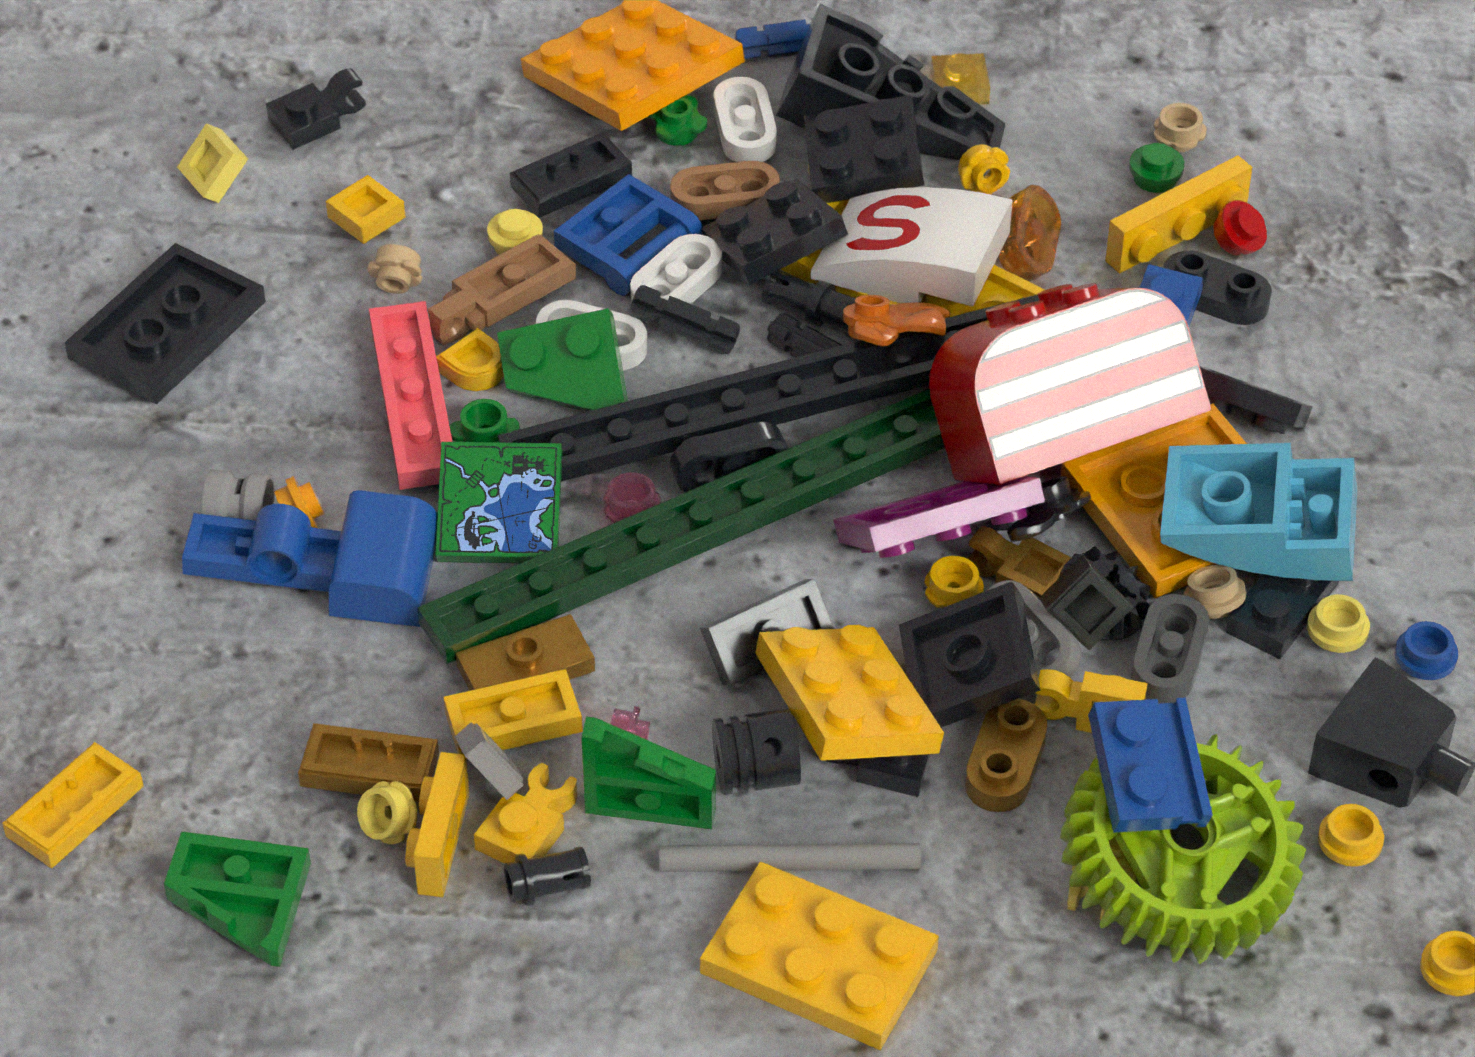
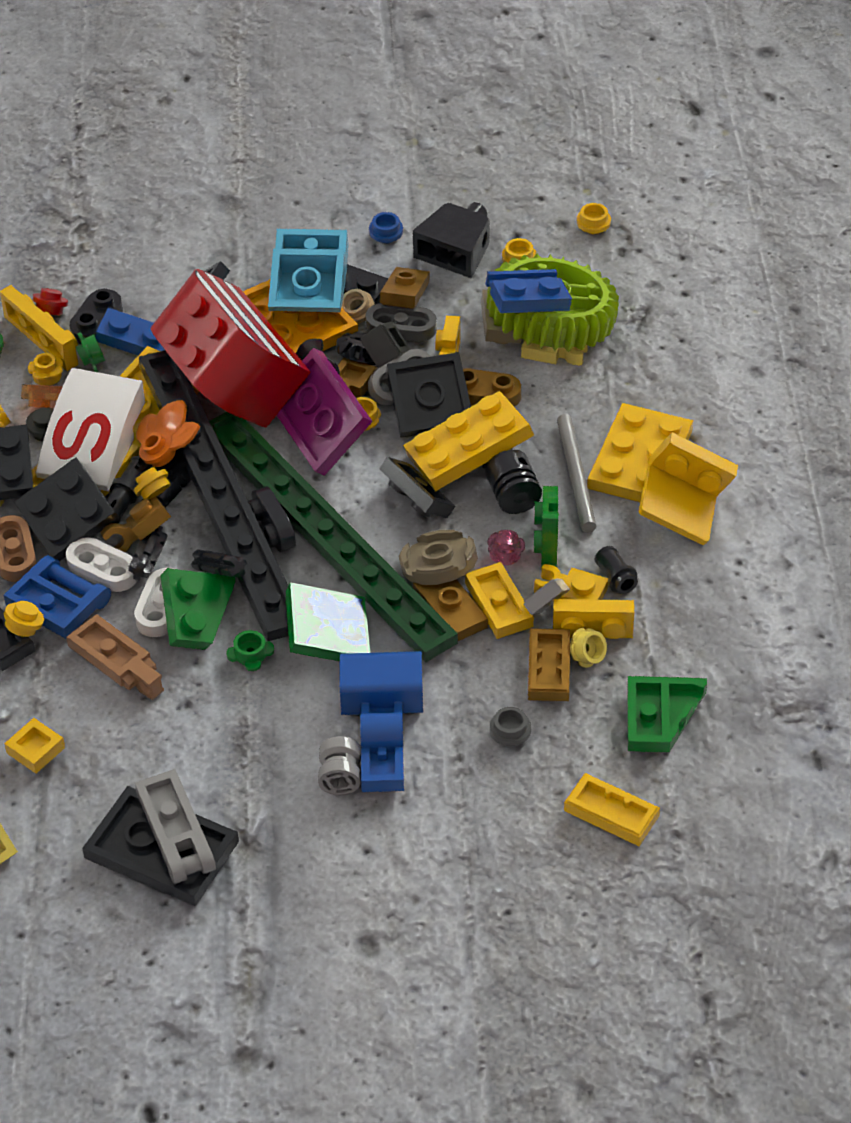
camera: 95 degrees left, 0 degrees up
light orange plate [274,476,325,528] -> none
tan plate [367,244,422,294] -> none
coral plate [369,301,452,490] -> none
yellow tile [436,328,504,391] -> none
light yellow plate [487,209,543,255] -> none
clear pink plate [603,472,662,523] -> none
light yellow plate [1307,594,1370,653] -> none
none -> yellow plate [4,601,44,637]
none -> yellow plate [28,353,64,386]
none -> green plate [75,332,106,372]
none -> pearl gold plate [101,496,171,552]
none -> yellow plate [133,467,171,501]
none -> light grey plate [135,769,216,884]
none -> black axle [191,549,247,578]
none -> pearl gold plate [380,267,430,309]
none -> dark tan tile [399,530,478,585]
none -> dark grey plate [490,707,531,746]
none -> yellow bracket [638,432,738,545]

